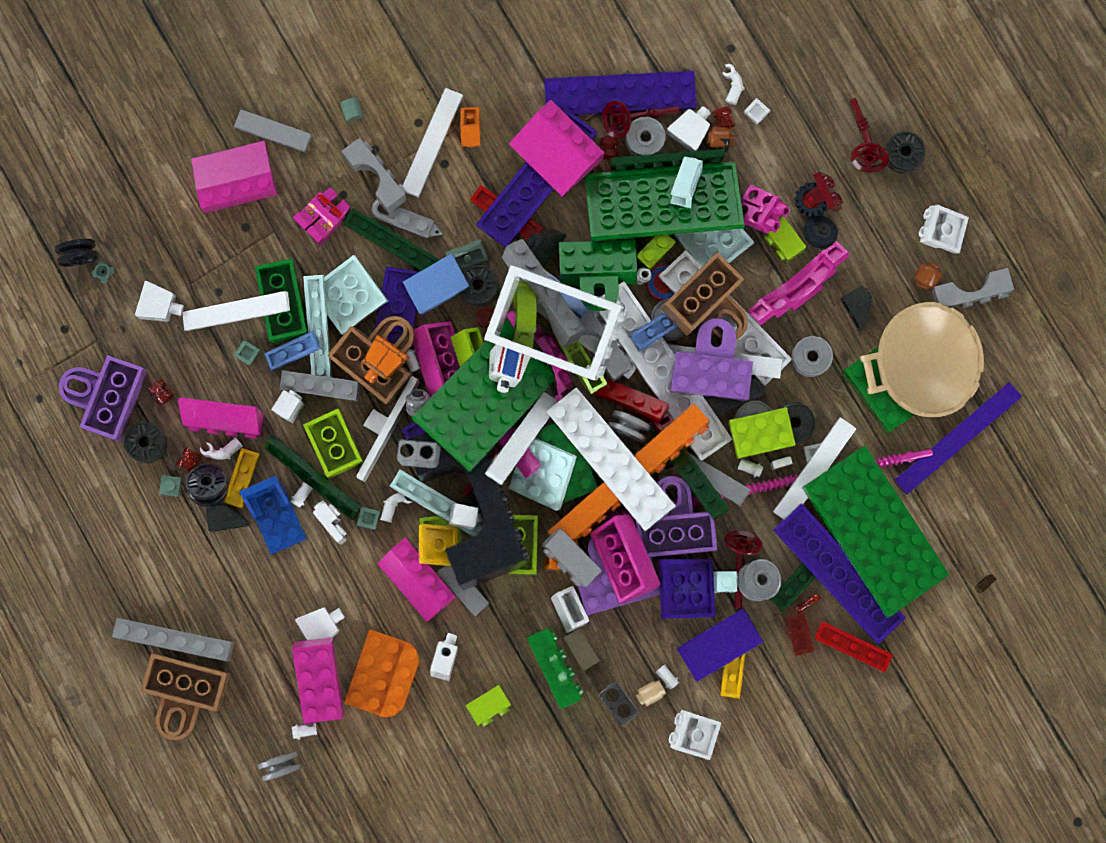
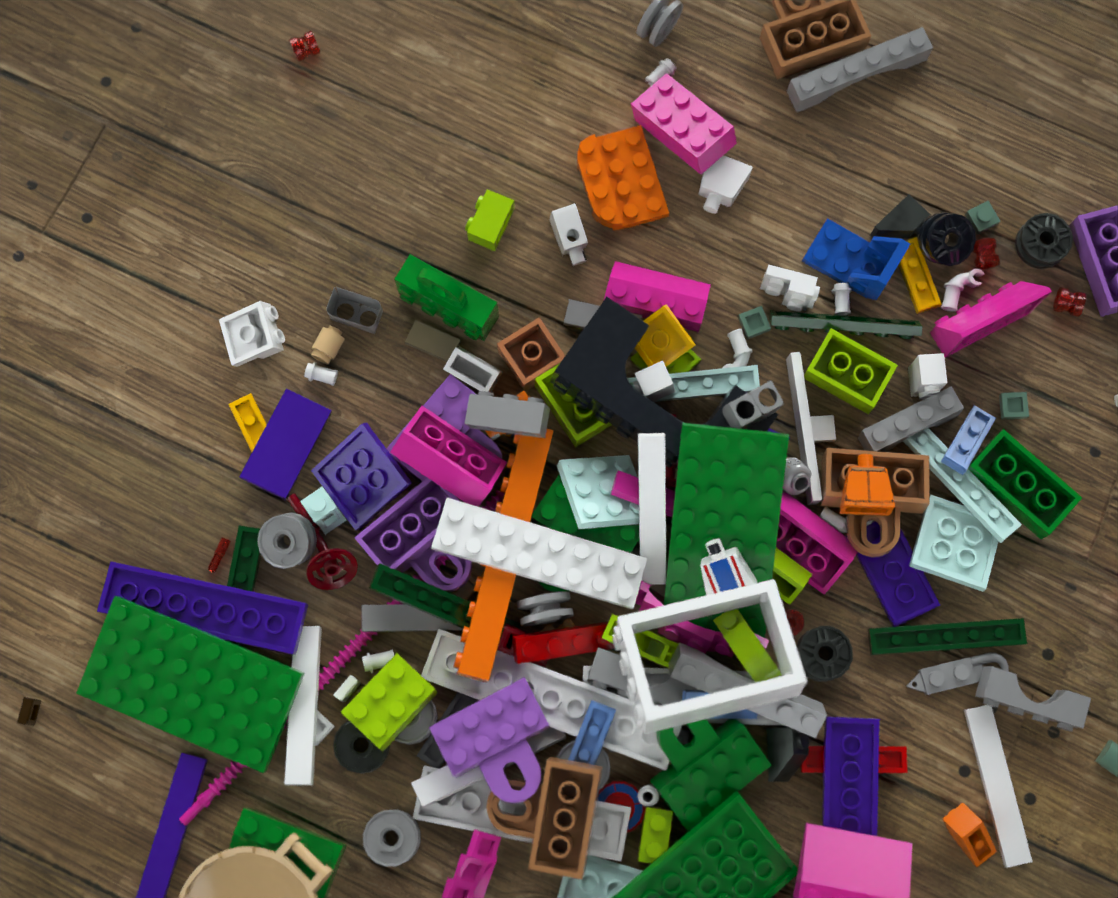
camera: 145 degrees right, 5 degrees down
white tile [182,291,290,331] -> none
dark pink hips [292,187,351,246] -> none
medium blue tile [403,254,470,316] -> none
sand green slope [445,239,488,270] -> none
clear red plate [785,613,814,656] -> none
red plate [813,621,893,672] -> none
none -> nougat brick [497,317,565,392]

